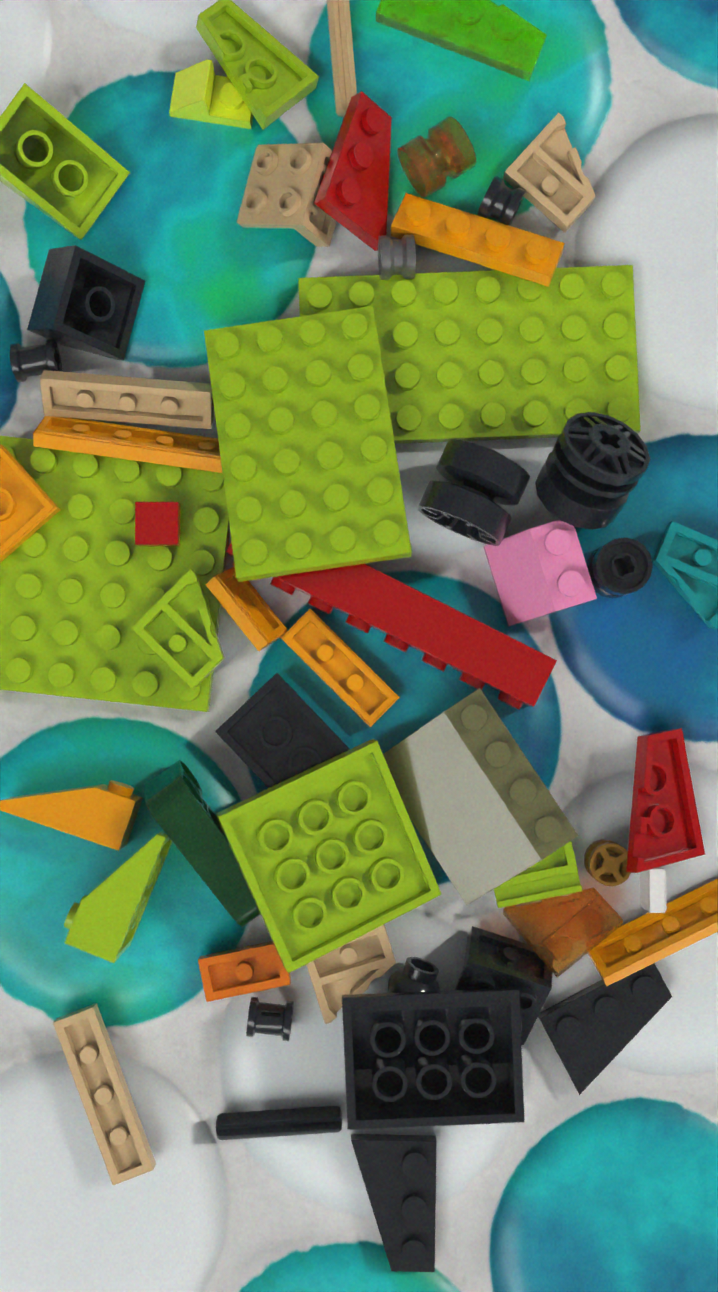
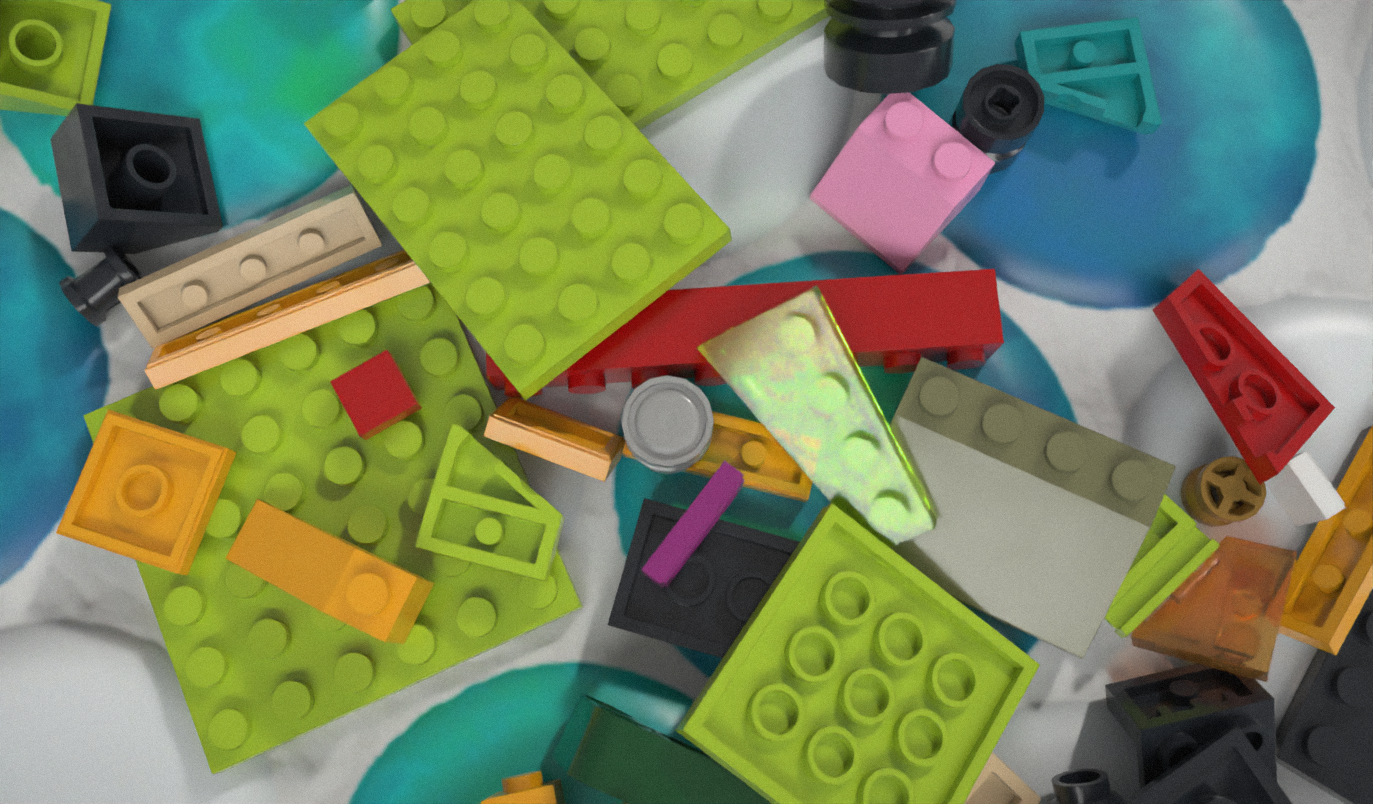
camera: 30 degrees left, 10 degrees down
black wheel [418,439,530,546] -> none
none -> light orange slope [225,499,434,644]
none -> light grey wheel [621,375,714,474]
none -> magenta tile [641,461,744,588]
none -> clear neon green wing [696,285,937,547]

